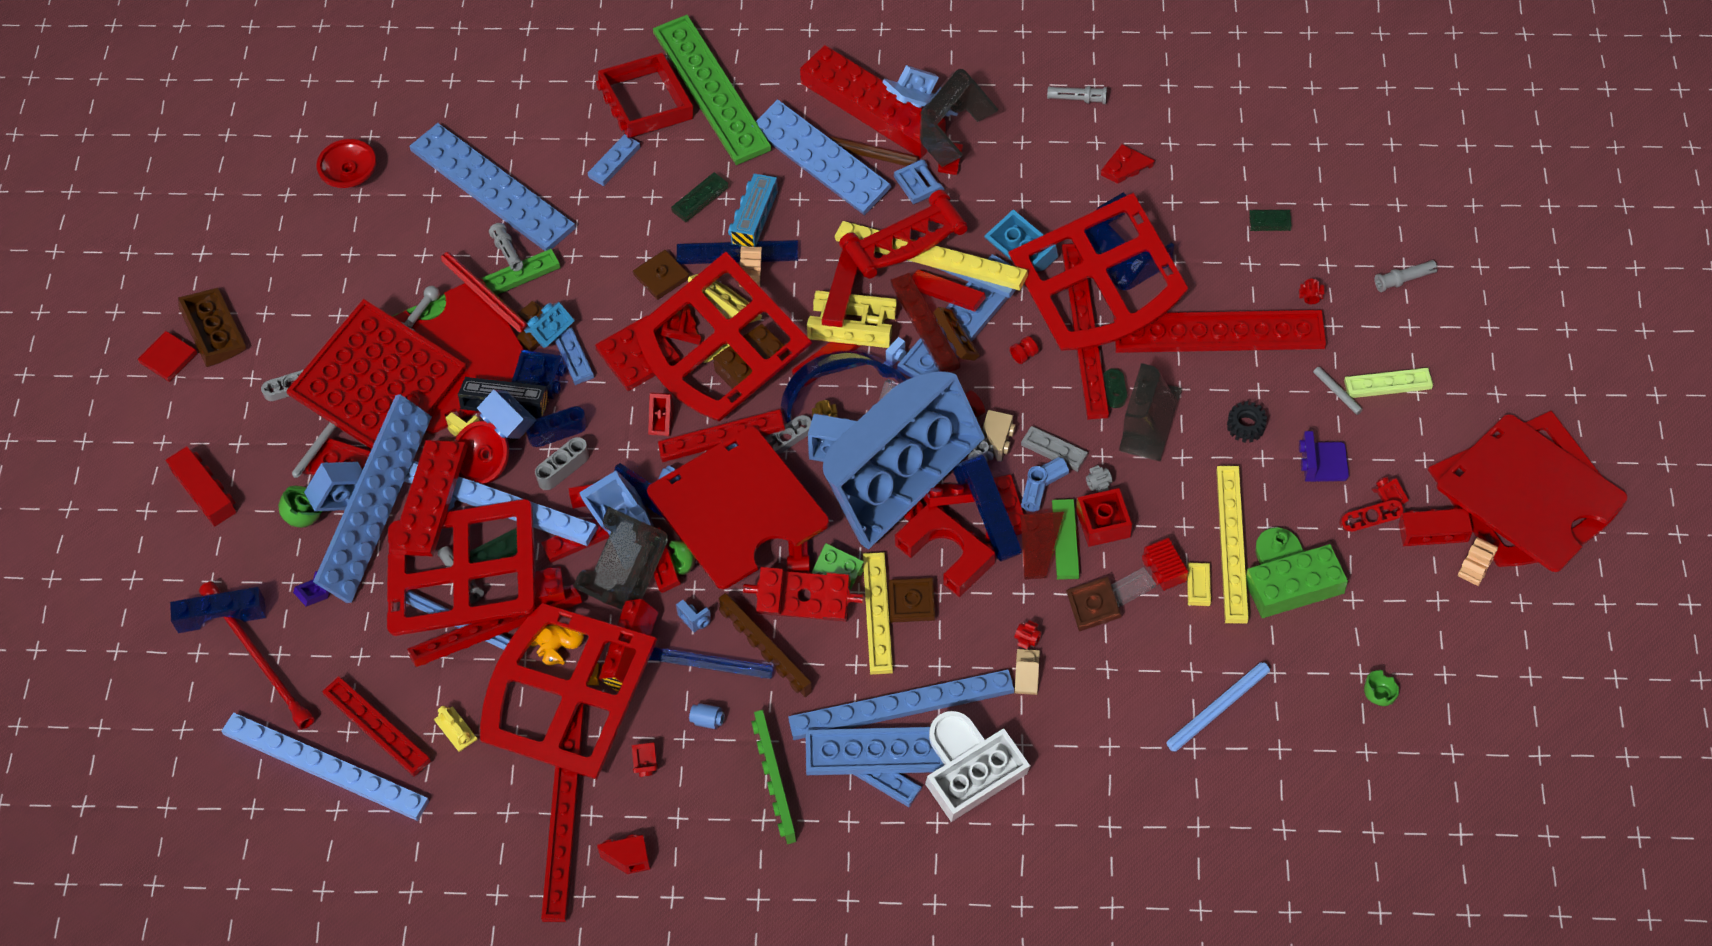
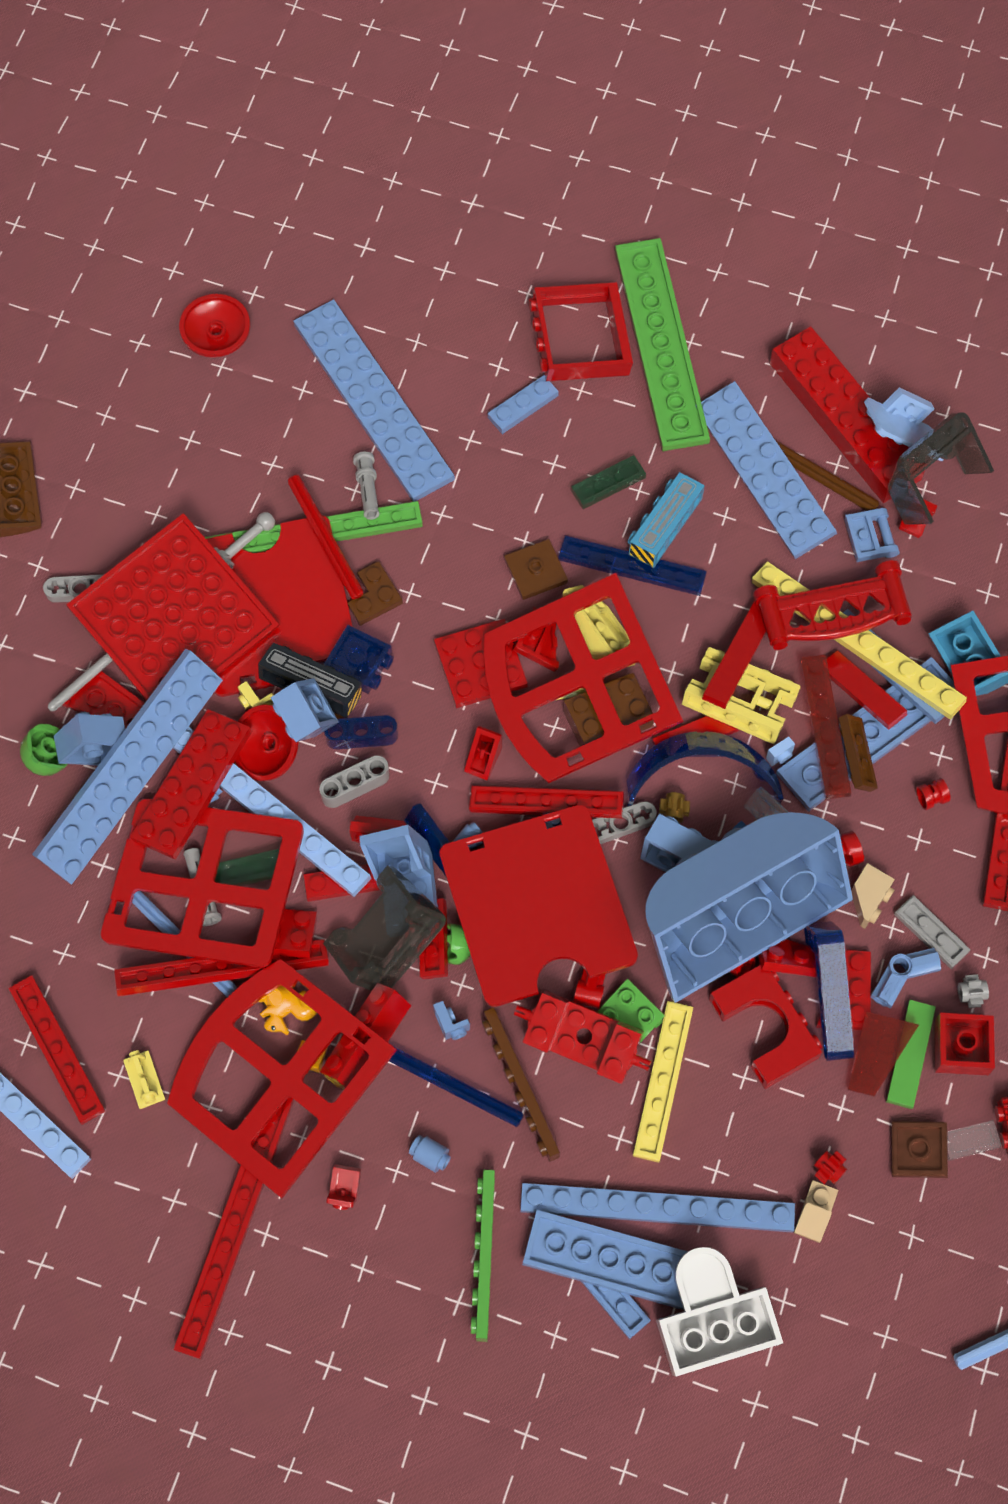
camera: 15 degrees right, 10 degrees up
dark purple bracket [293,571,329,607] -> none
dark azure bracket [524,302,575,348] -> none
medium blue tile [554,327,594,385] -> none
red slope [597,835,650,874] -> none
light nougat gear [739,246,762,287] -> none
reddish brown plate [889,578,935,623] -> none
light grey gear [968,439,993,466] -> none

